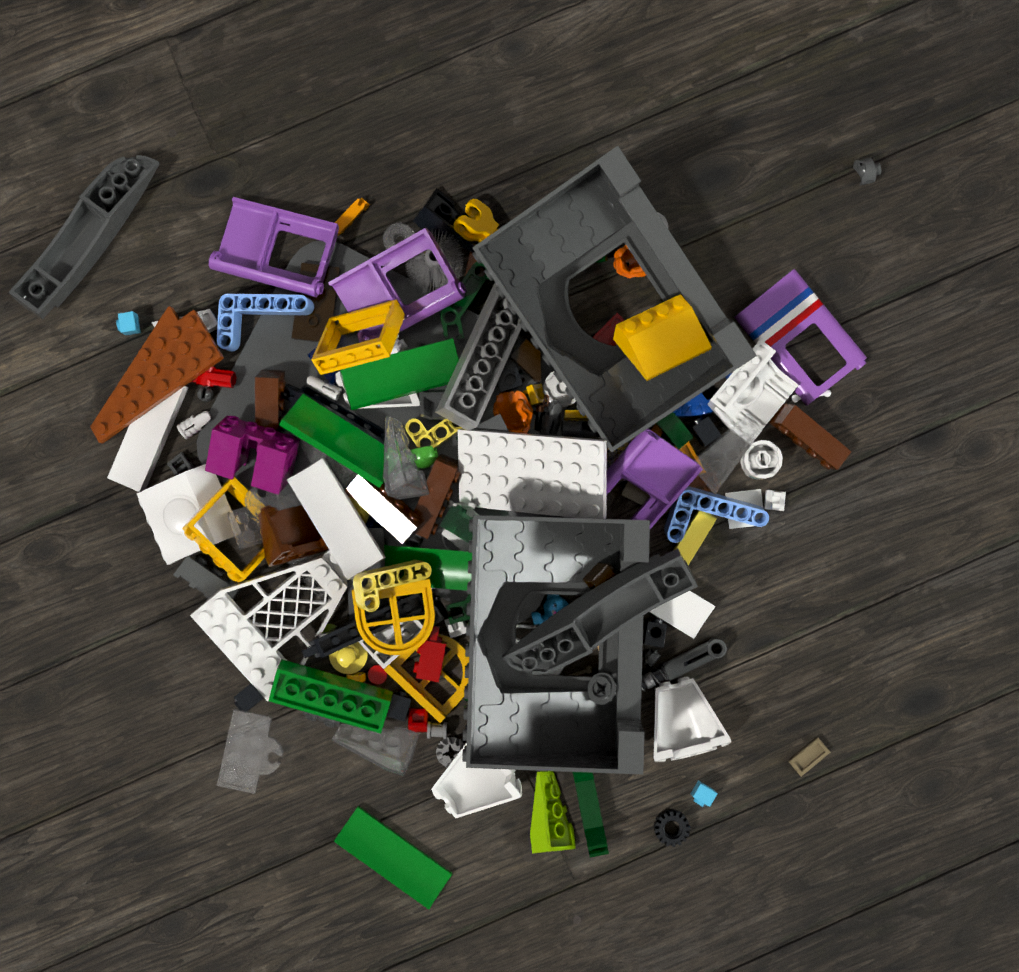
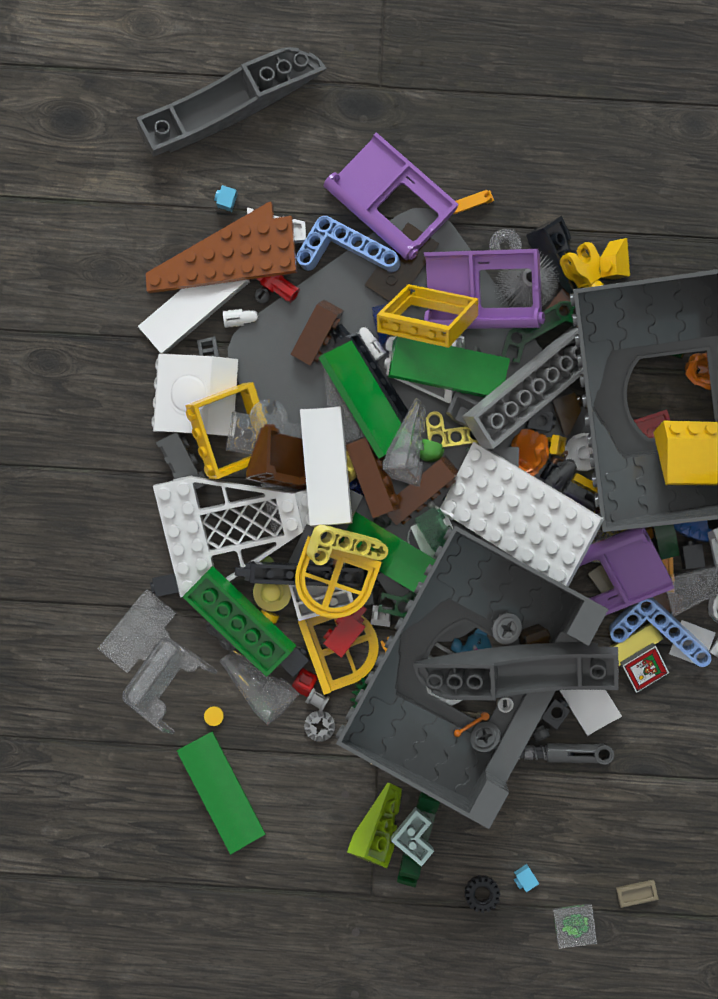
camera: 30 degrees right, 0 degrees up
magenta piece [205,415,300,495] -> none
red tile [368,665,388,684] -> none
white cone [431,742,522,818] -> none
white cone [654,677,731,762] -> none
none -> clear windscreen [122,638,218,734]
none -> yellow tile [204,706,224,726]
none -> light aqua brick [391,807,434,867]
none -> orange hinge [454,712,489,737]
none -> light grey gear [491,612,522,644]
none -> white hinge [497,696,514,713]
none -> clear tile [553,904,597,949]
none -> yellow slope [600,238,630,279]
none -> tile [620,643,669,693]

